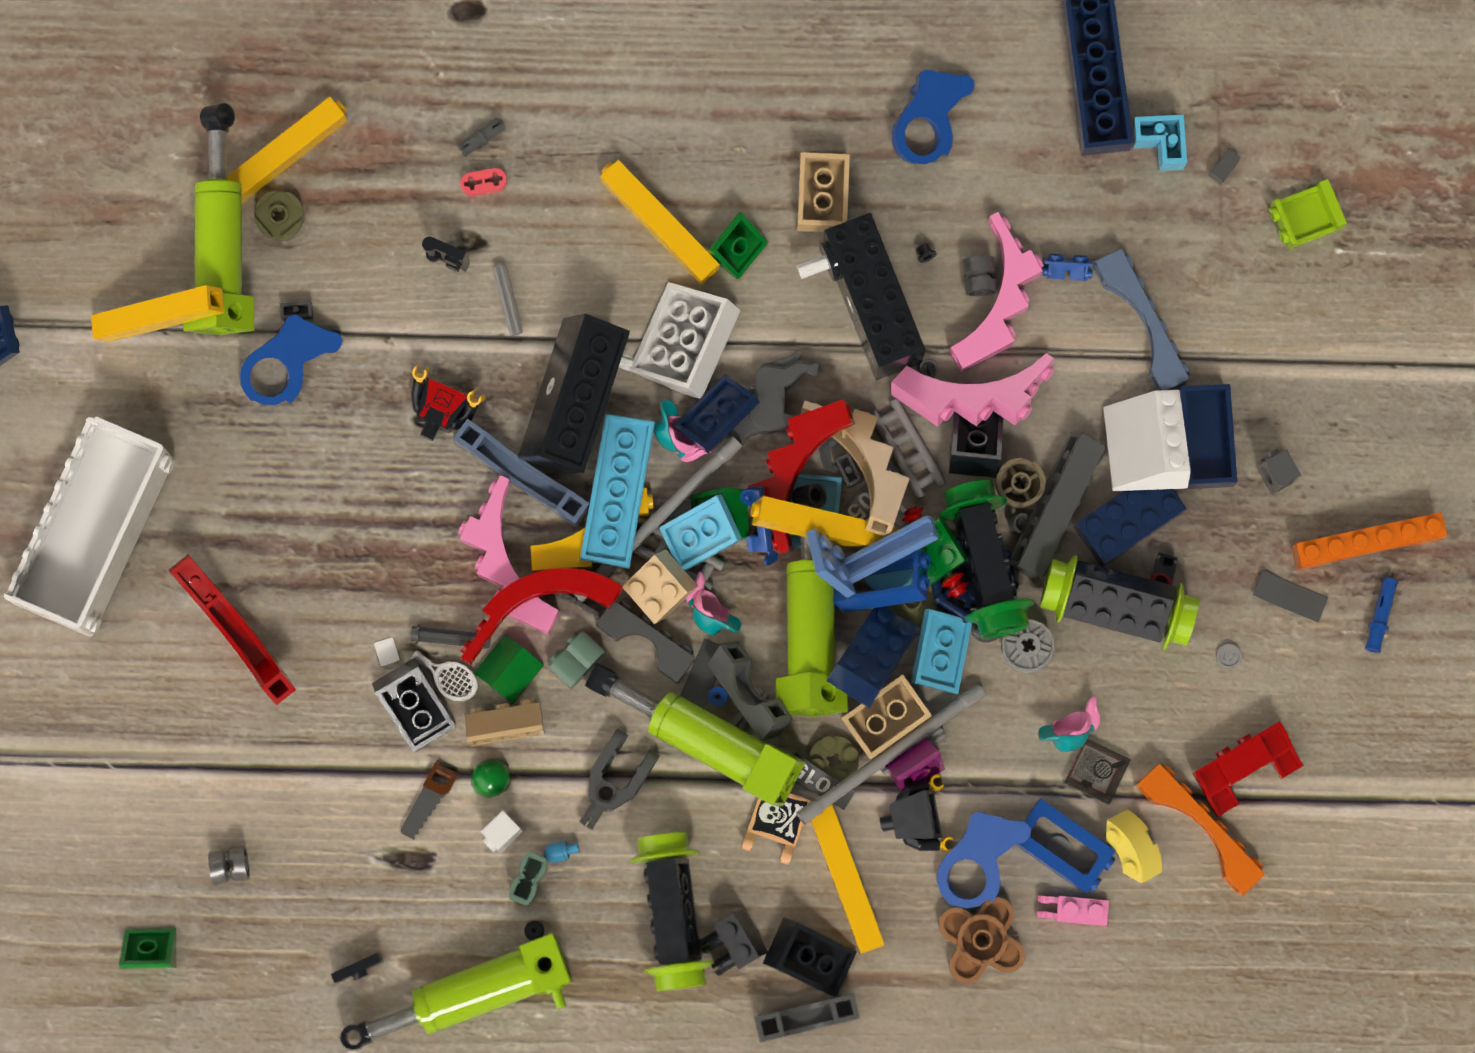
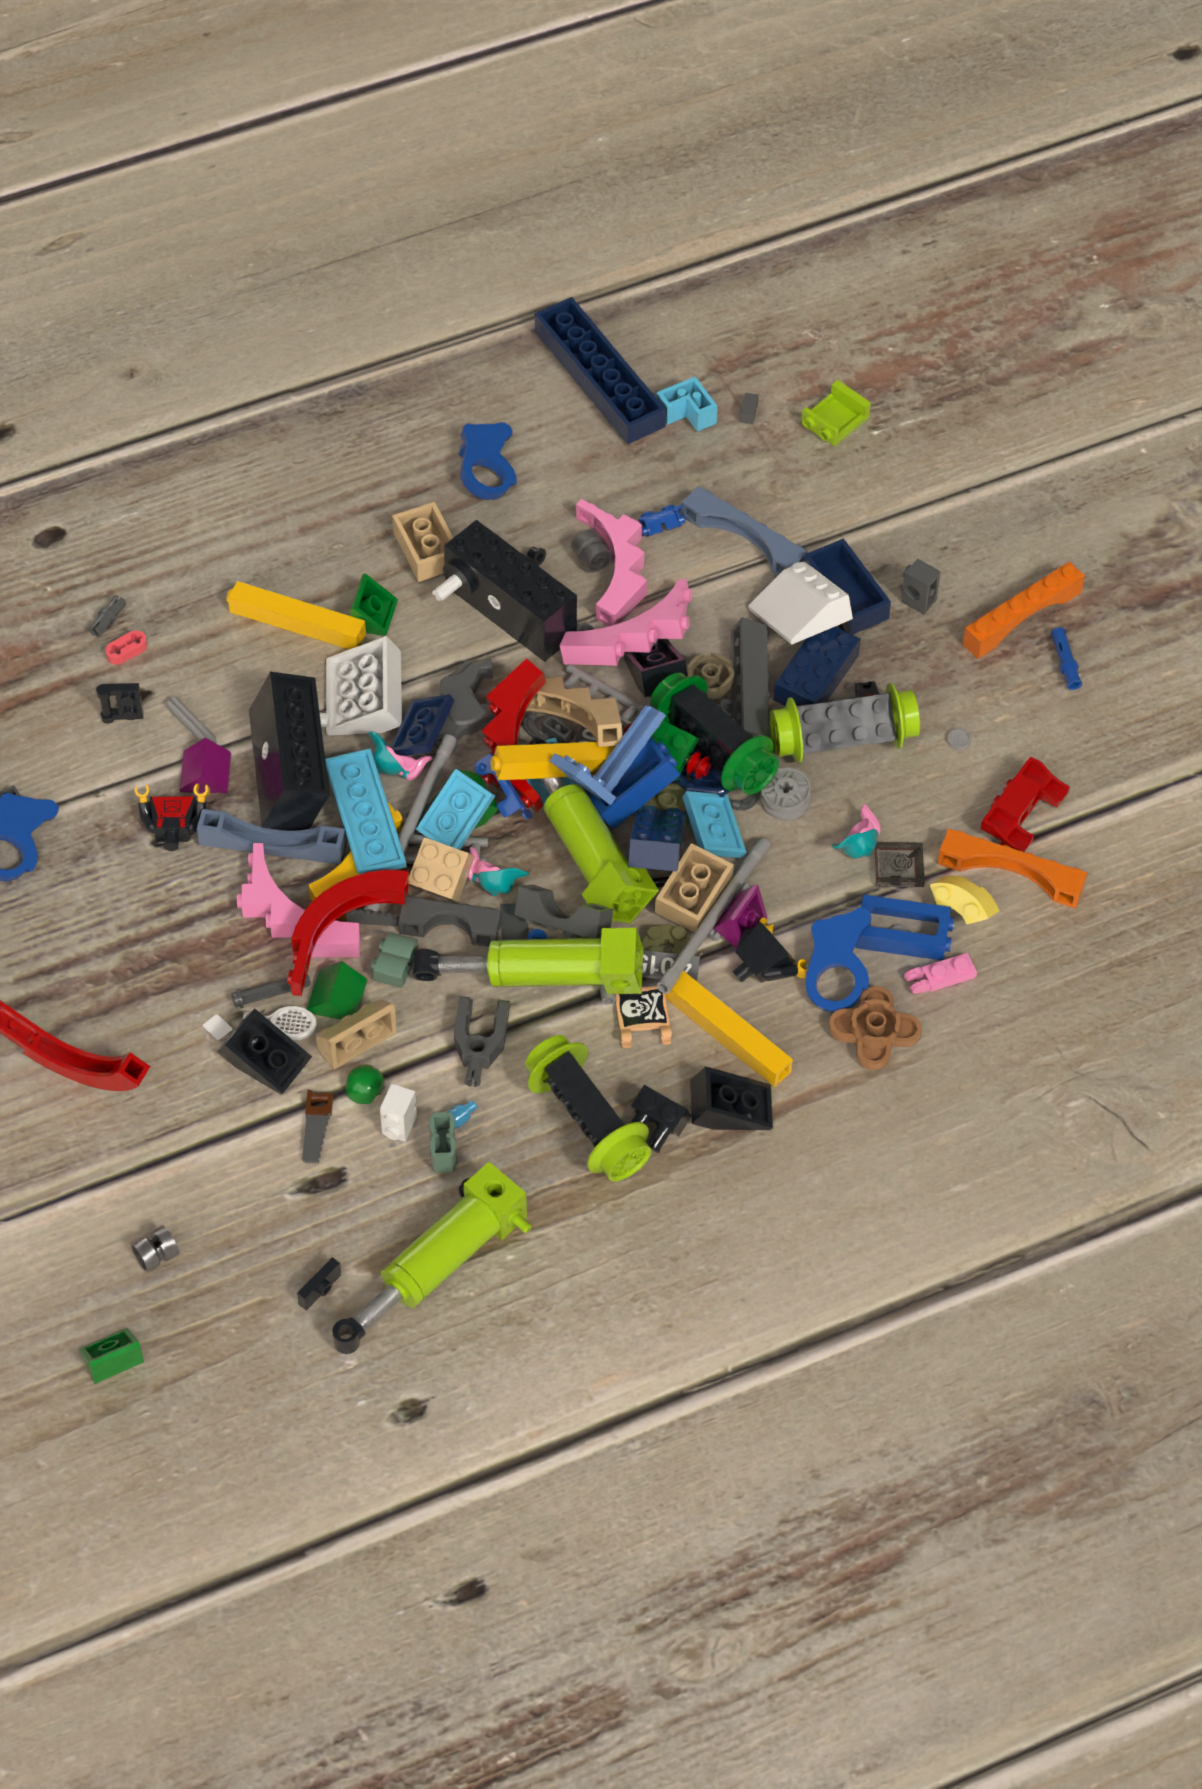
camera: 25 degrees left, 25 degrees down
dark grey arch [754,993,860,1042] -> none
dark grey sticker [1253,570,1328,623] -> none
none -> magenta slope [179,737,231,793]

